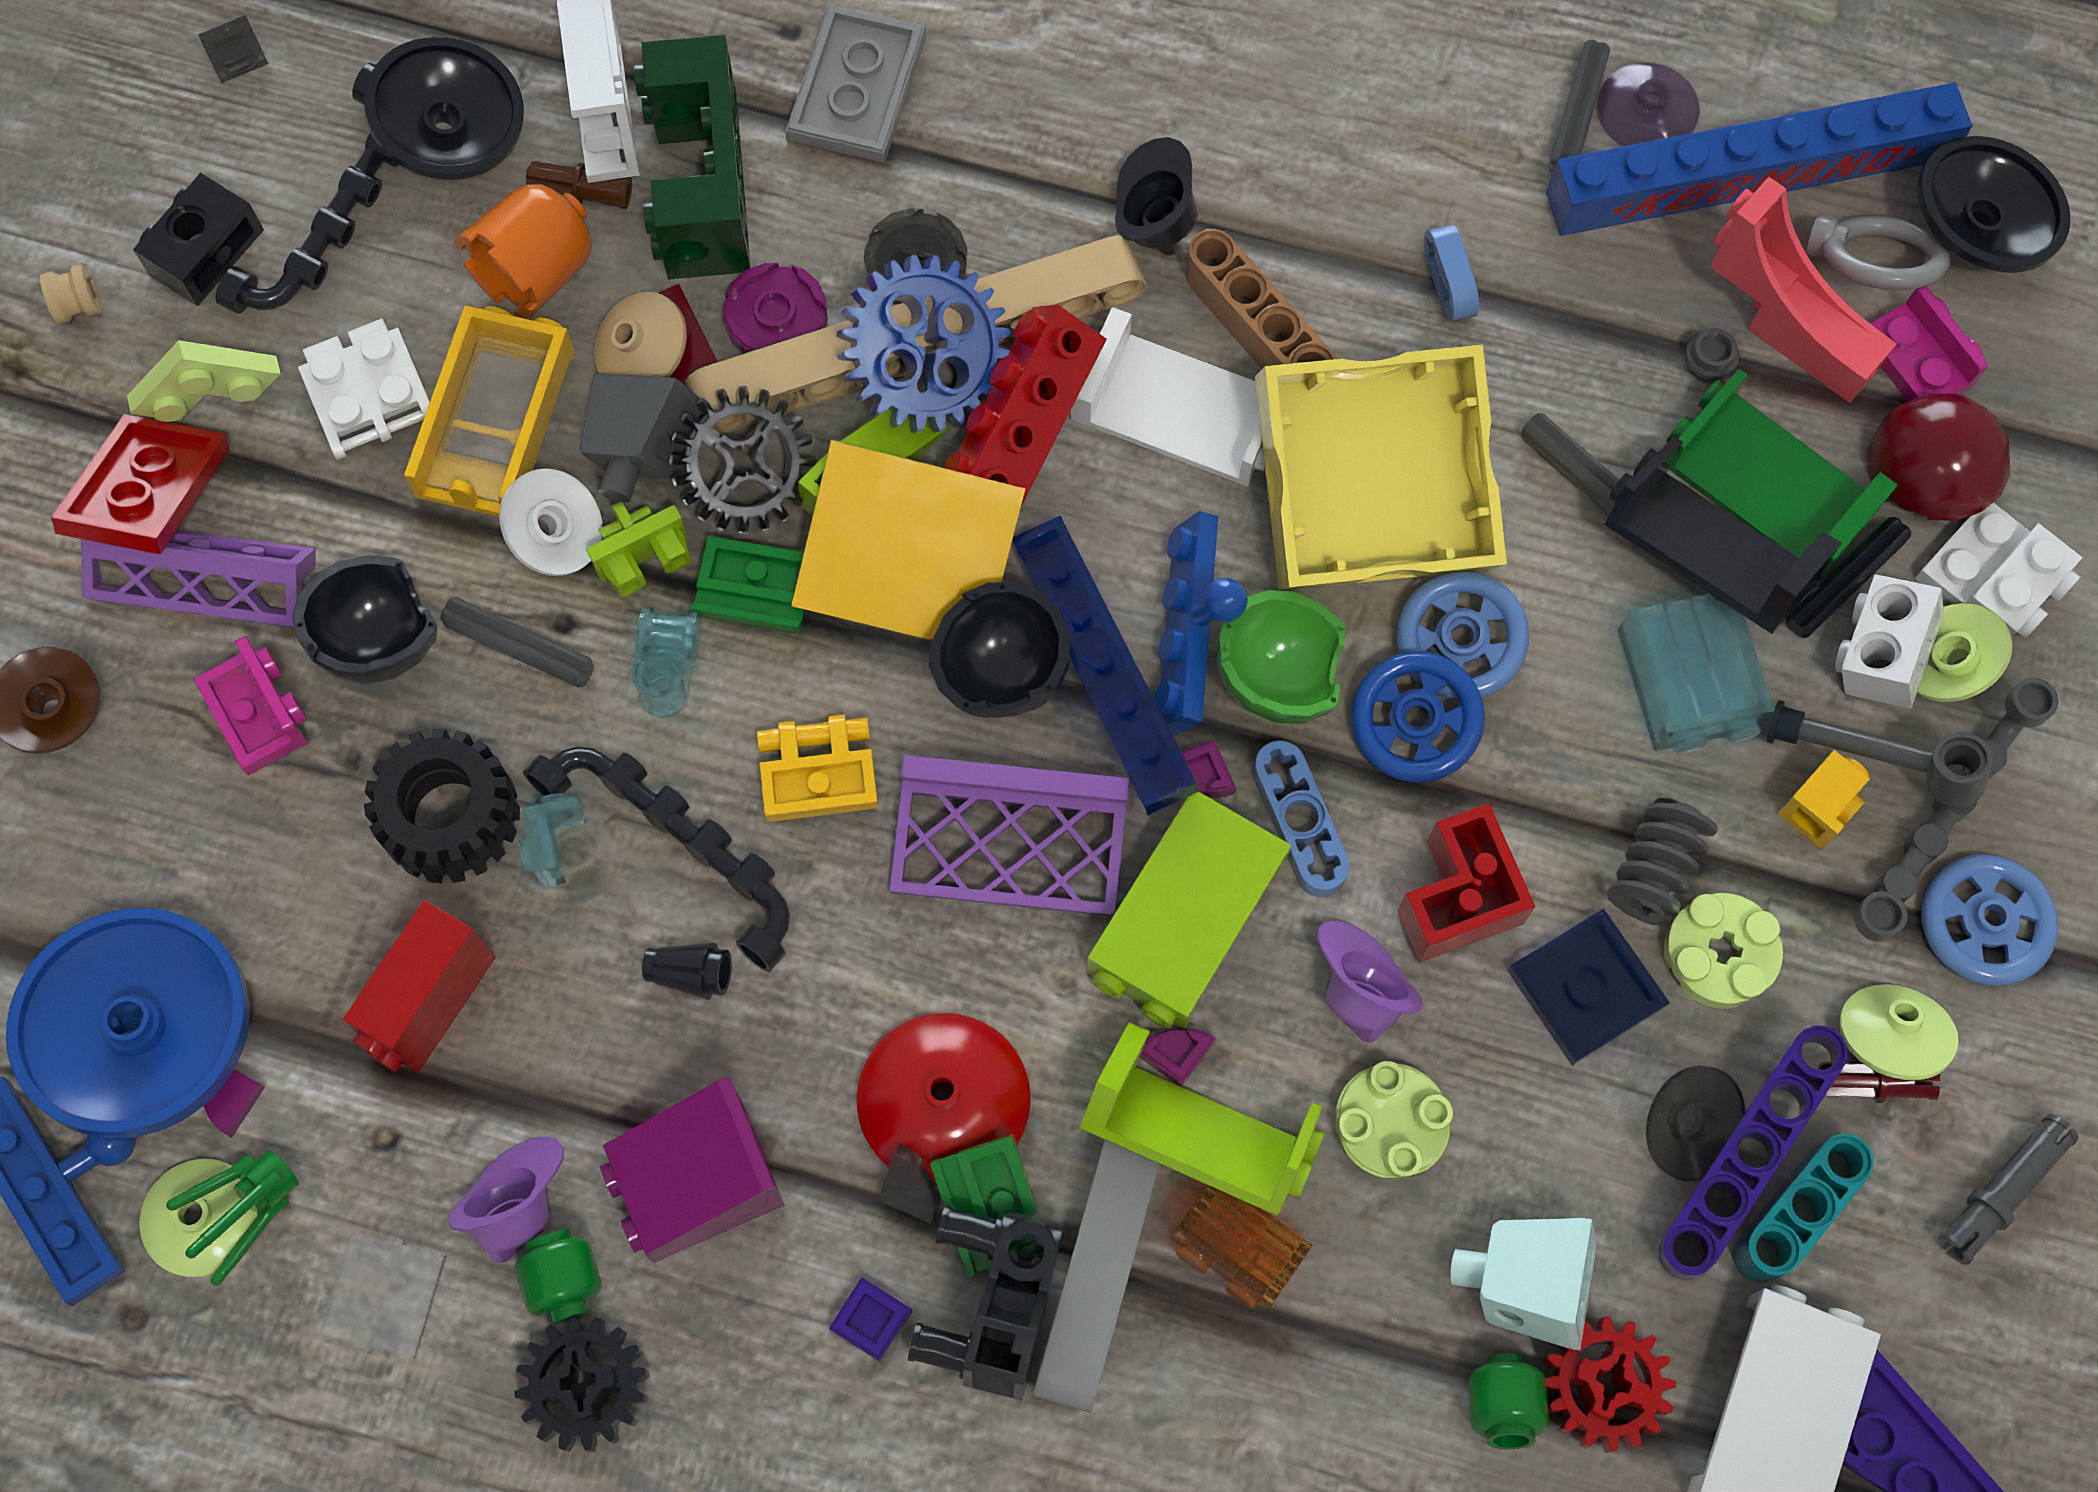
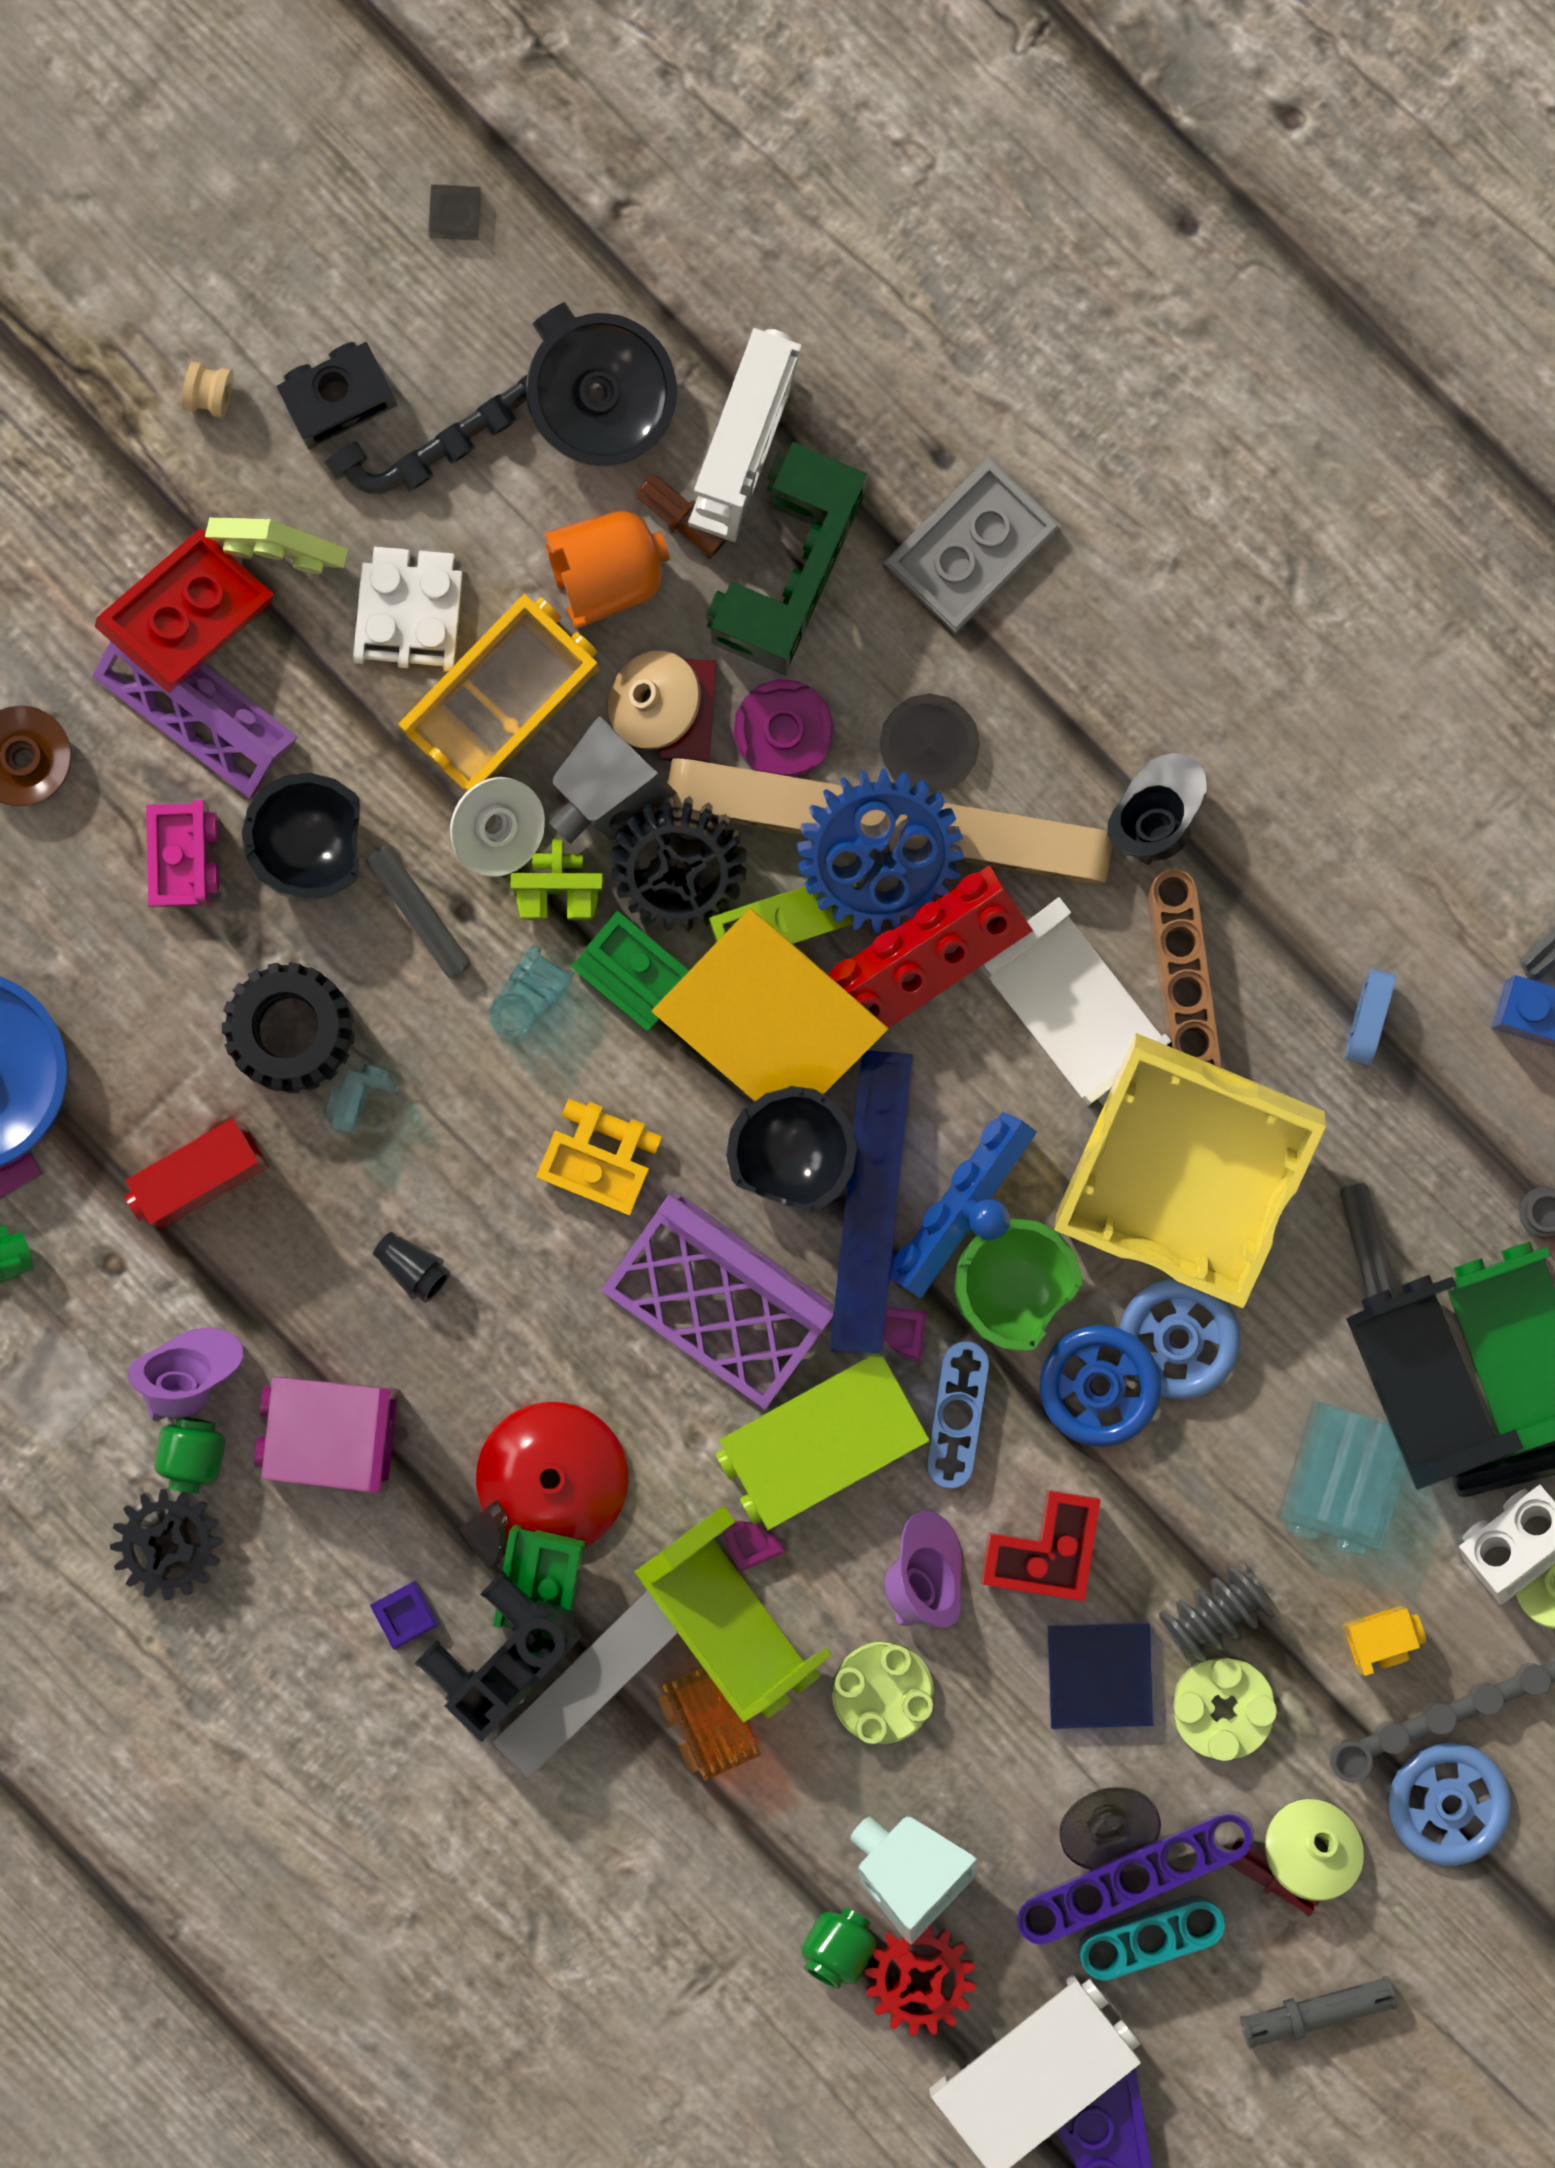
camera: 30 degrees right, 15 degrees up
black bar [523,746,790,972] -> none
dark grey piece [1767,700,1993,808] -> none

